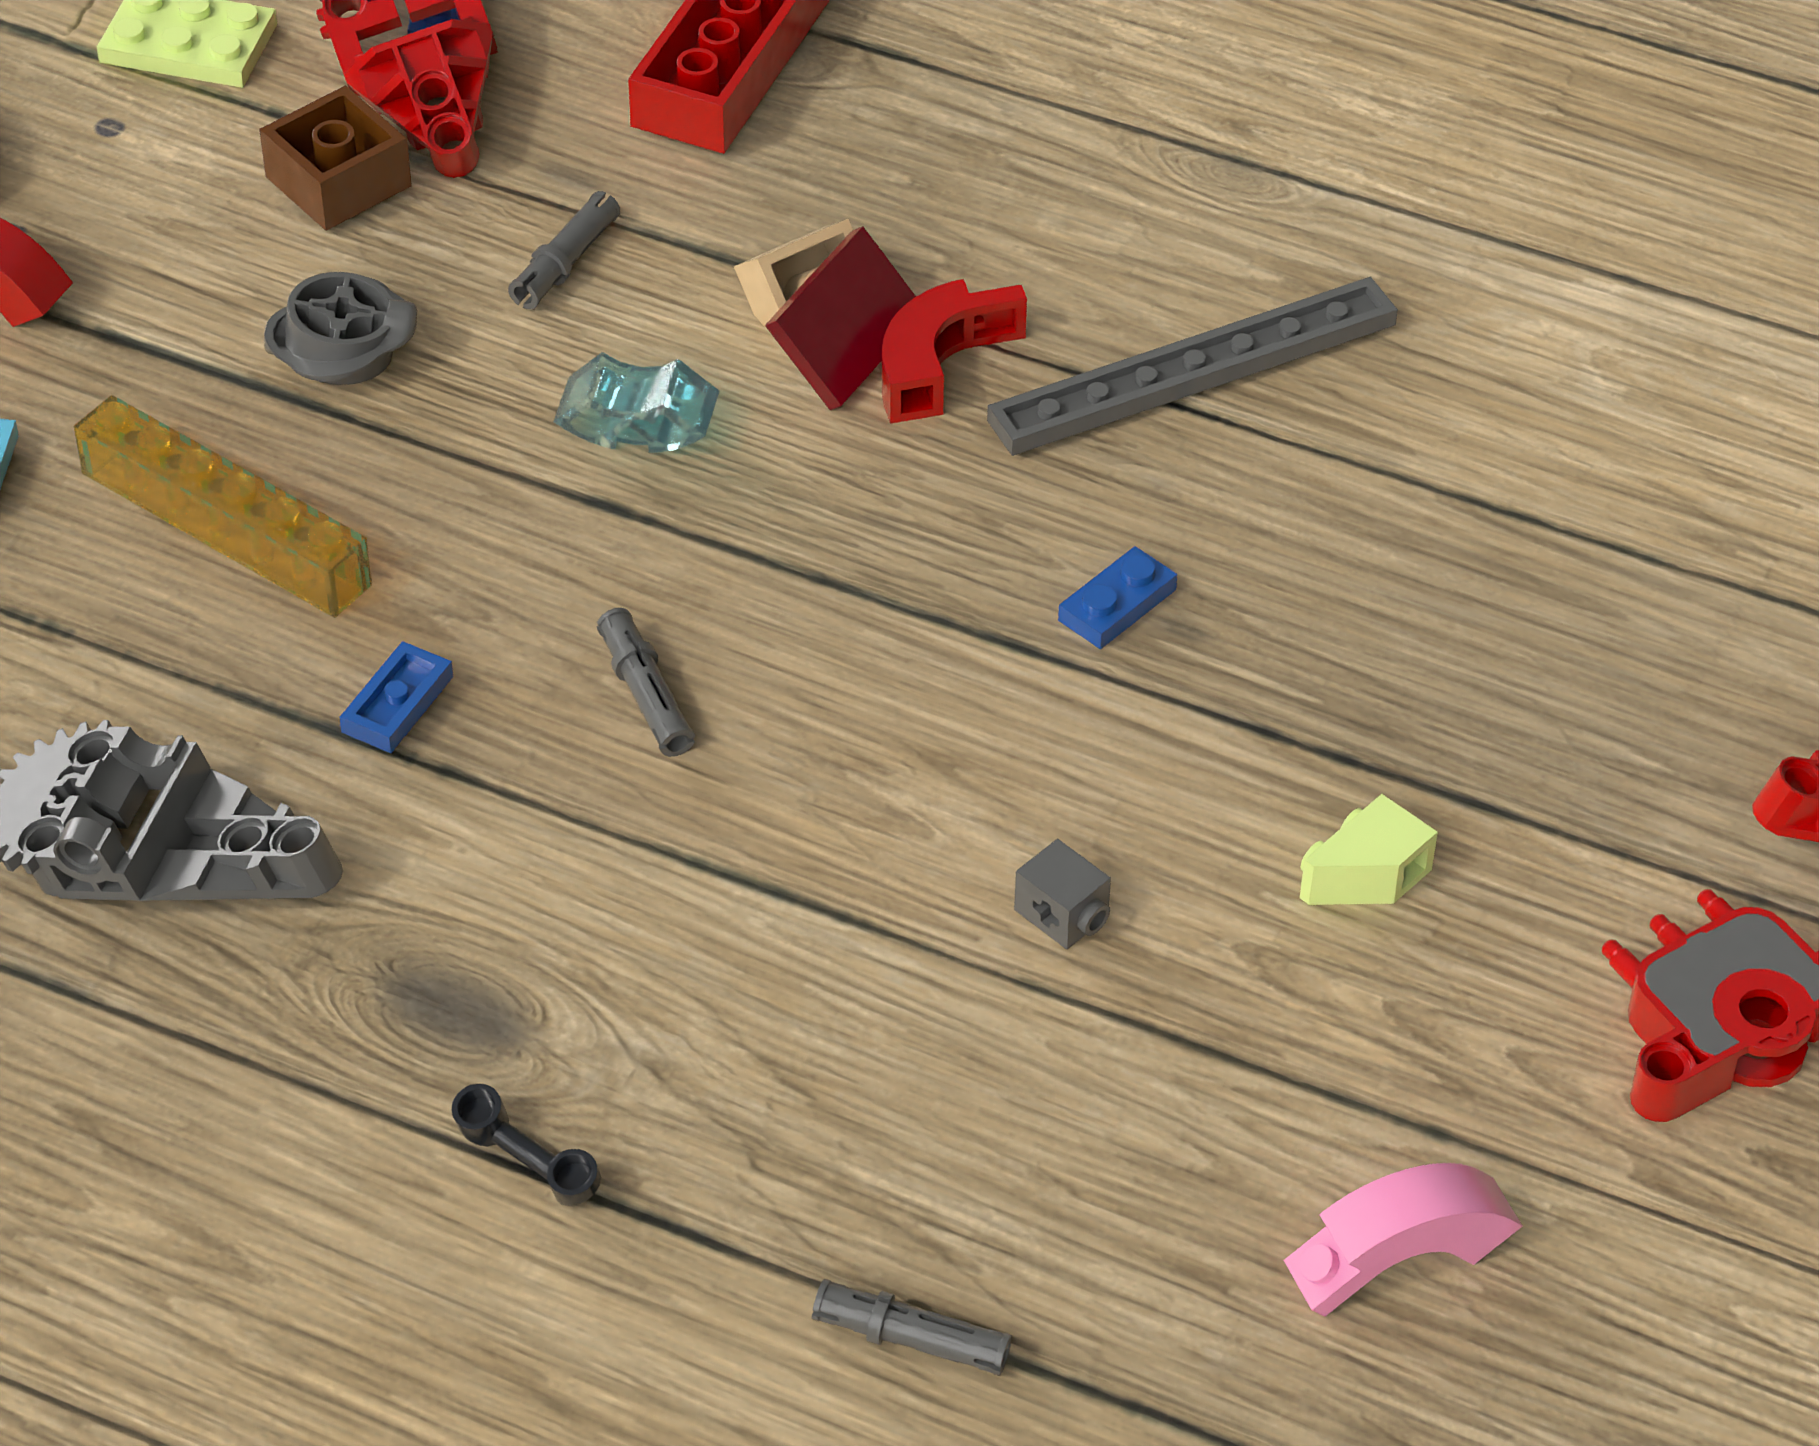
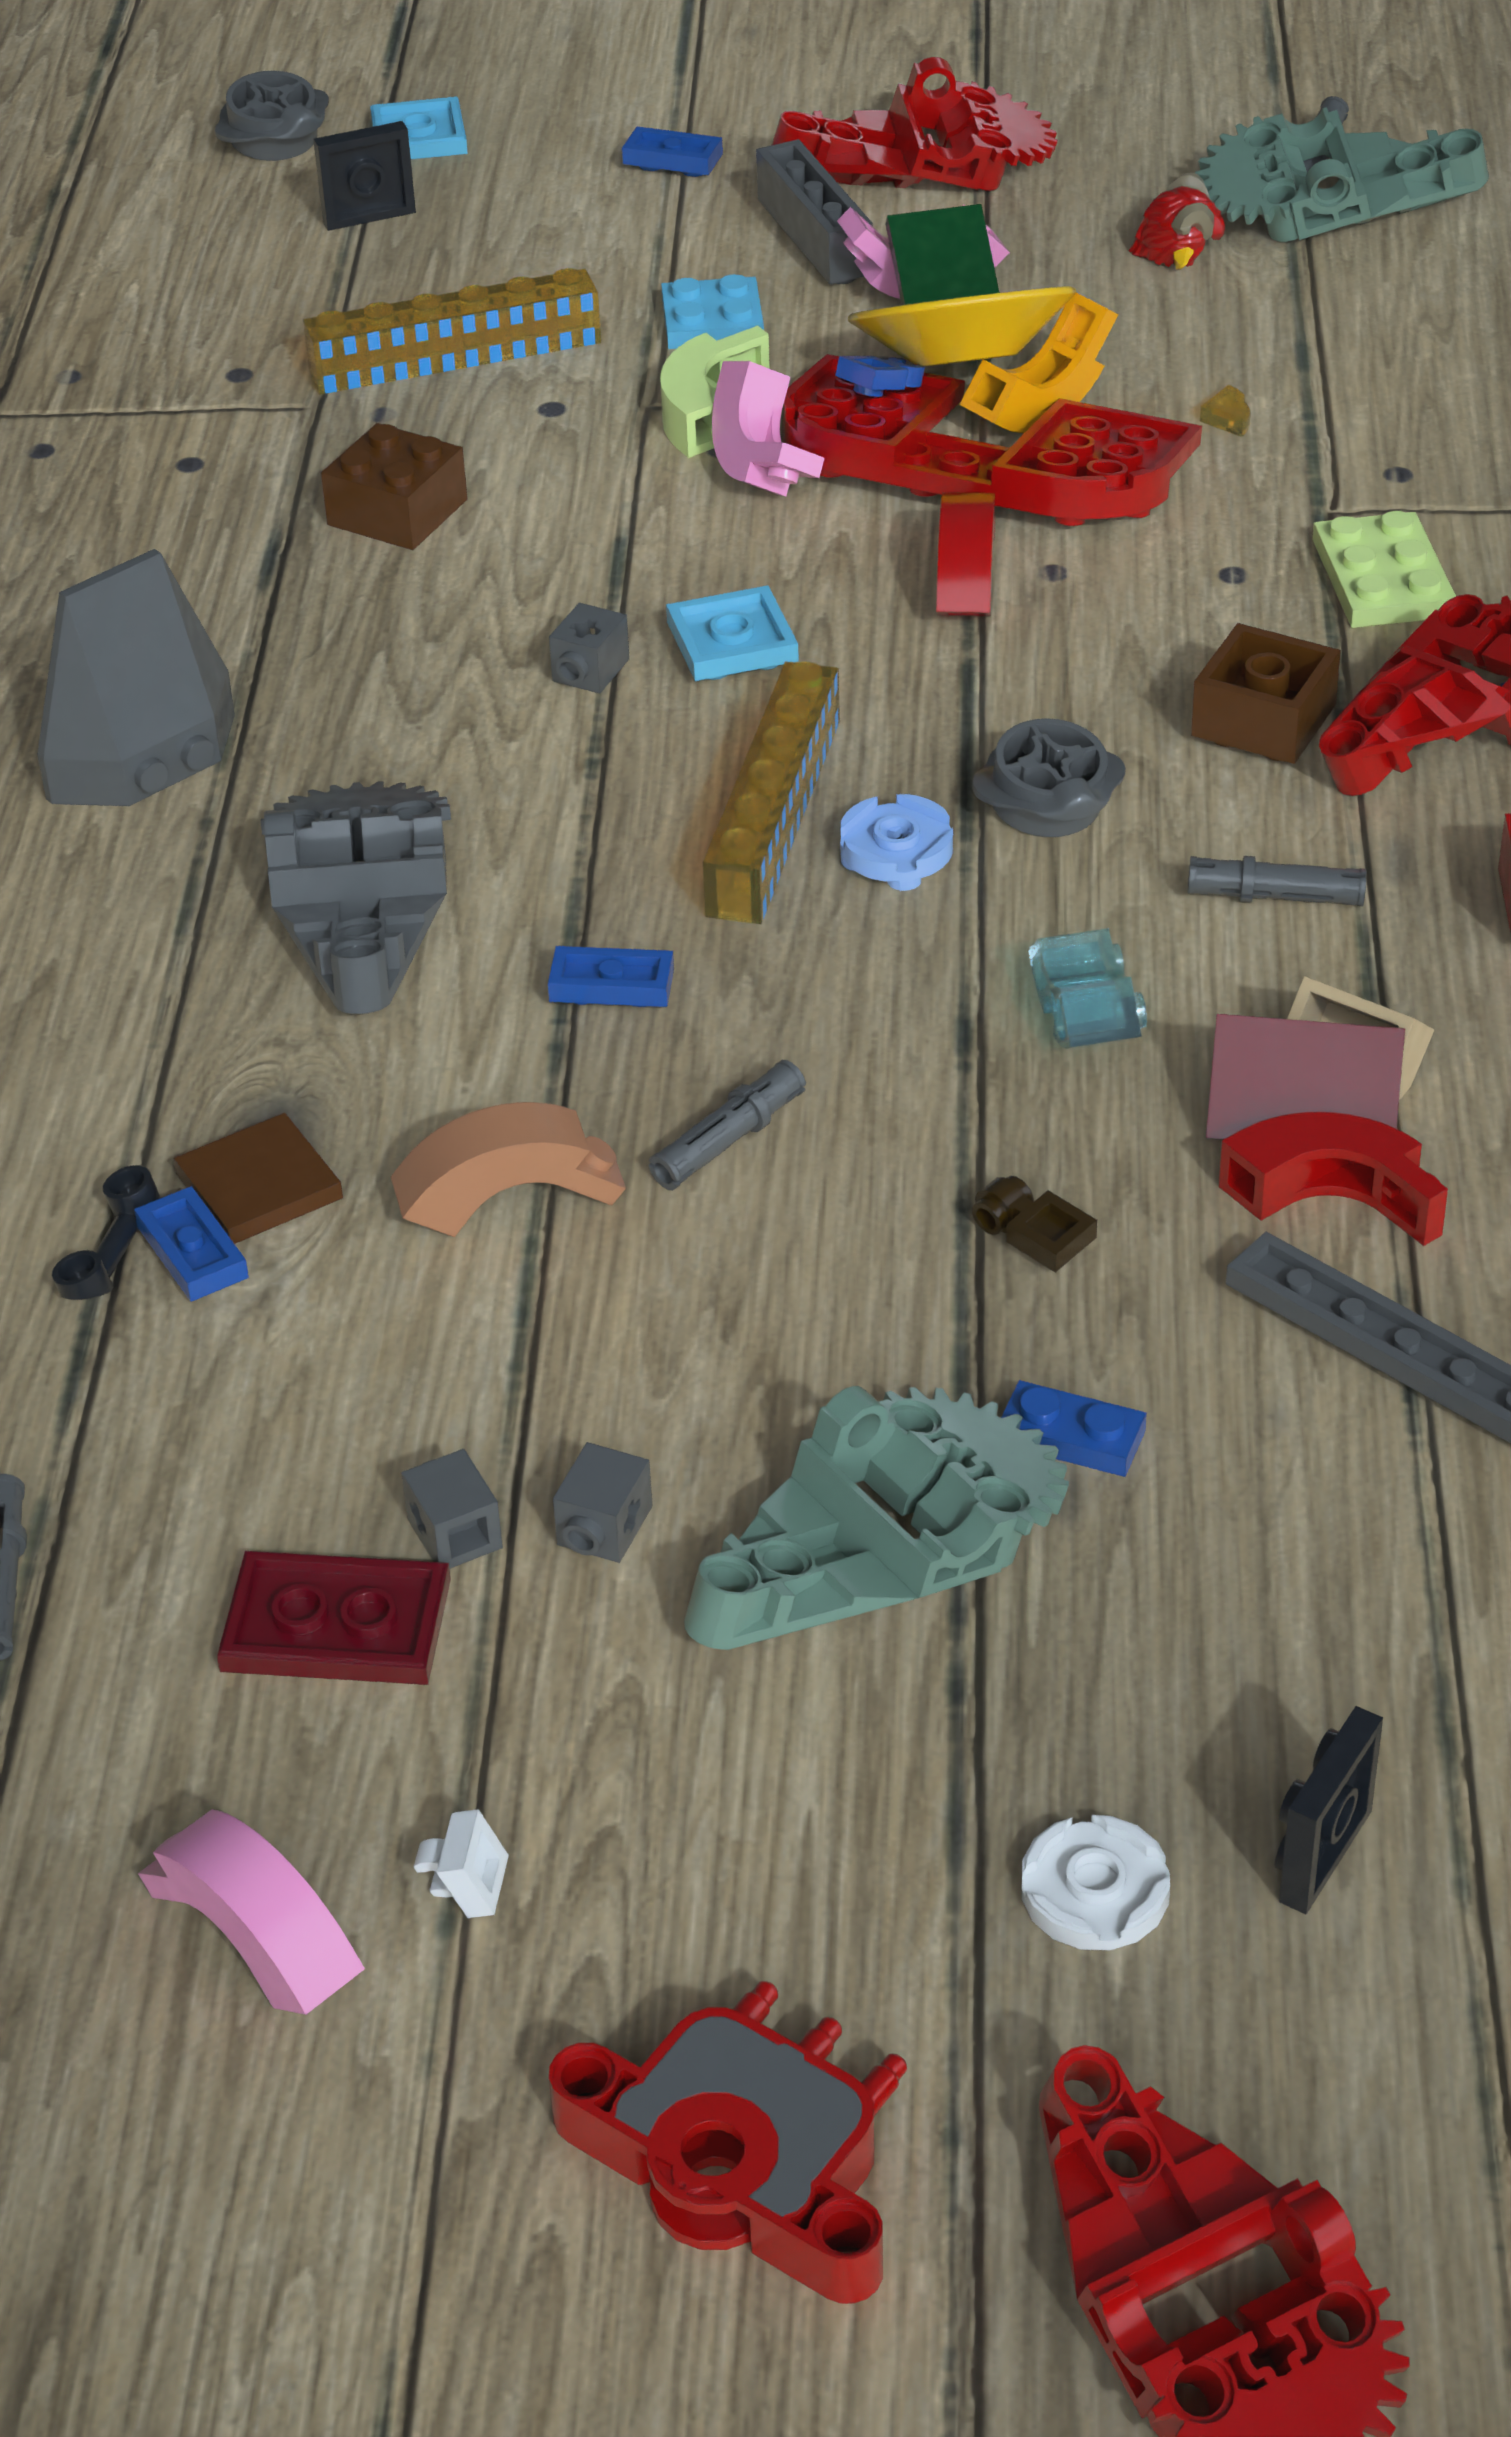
camera: 70 degrees right, 5 degrees down
yellowish green slope [1300,794,1438,905] -> none
none -> blue plate [134,1186,249,1302]
none -> reddish brown tile [174,1113,343,1244]
none -> dark red tile [217,1551,451,1685]
none -> nougat arch [391,1102,626,1237]
none -> dark grey brick [401,1449,503,1569]
none -> white tile [414,1809,509,1918]
none -> sand green connector [684,1386,1069,1650]
none -> light blue plate [840,794,953,891]
none -> dark brown plate [972,1176,1097,1273]
none -> white tile [1022,1815,1170,1950]
none -> black plate [1274,1706,1383,1915]

